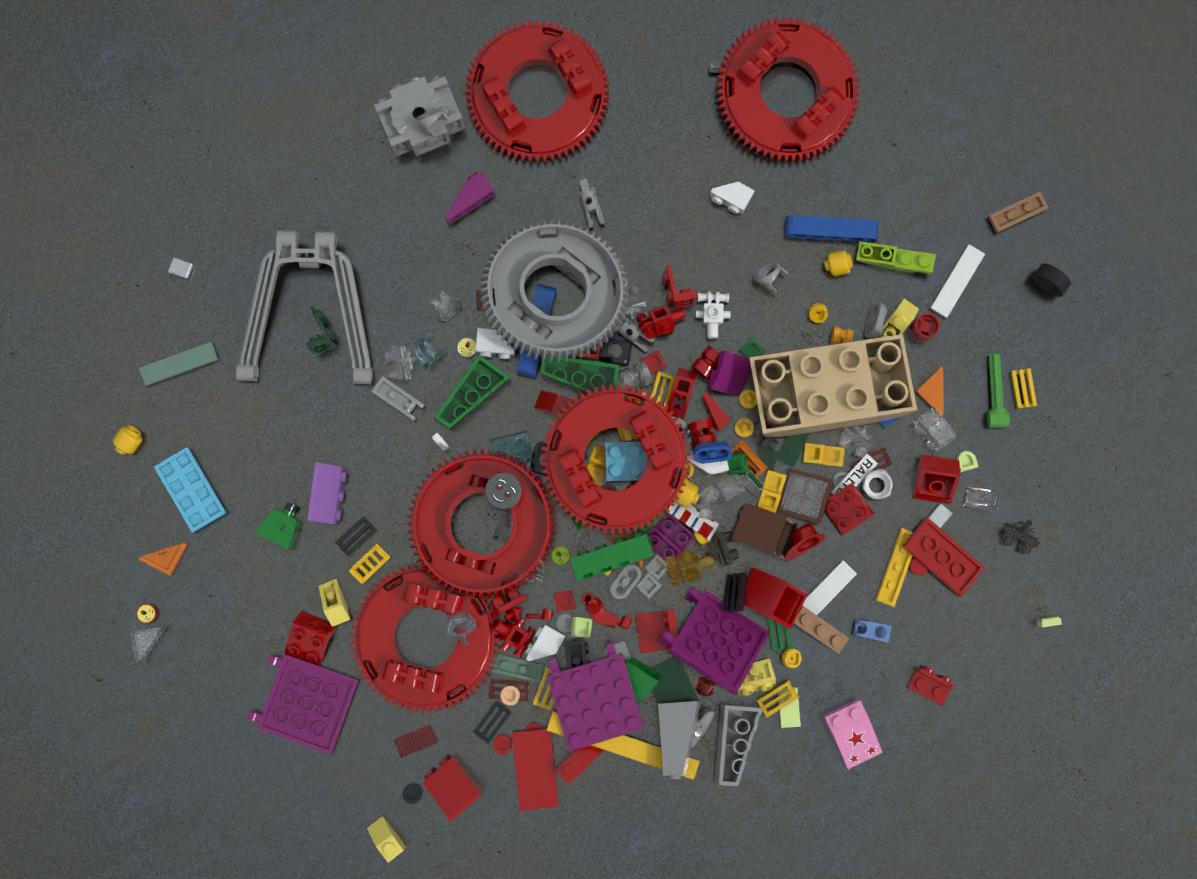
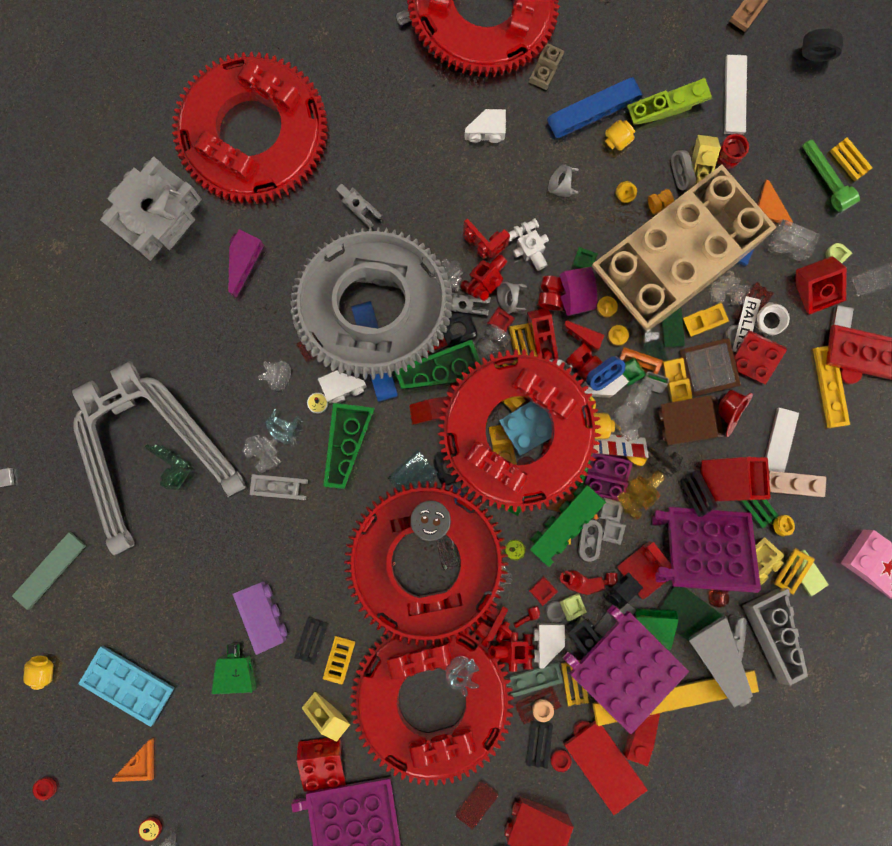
camera: 30 degrees left, 0 degrees up
white tile [432,433,451,453] -> none
medium blue leg [853,620,892,643] -> none
none -> red tile [32,777,57,801]
none -> light grey piece [497,281,527,314]
none -> dark tan slope [529,43,564,90]
none -> black brick [608,572,643,610]

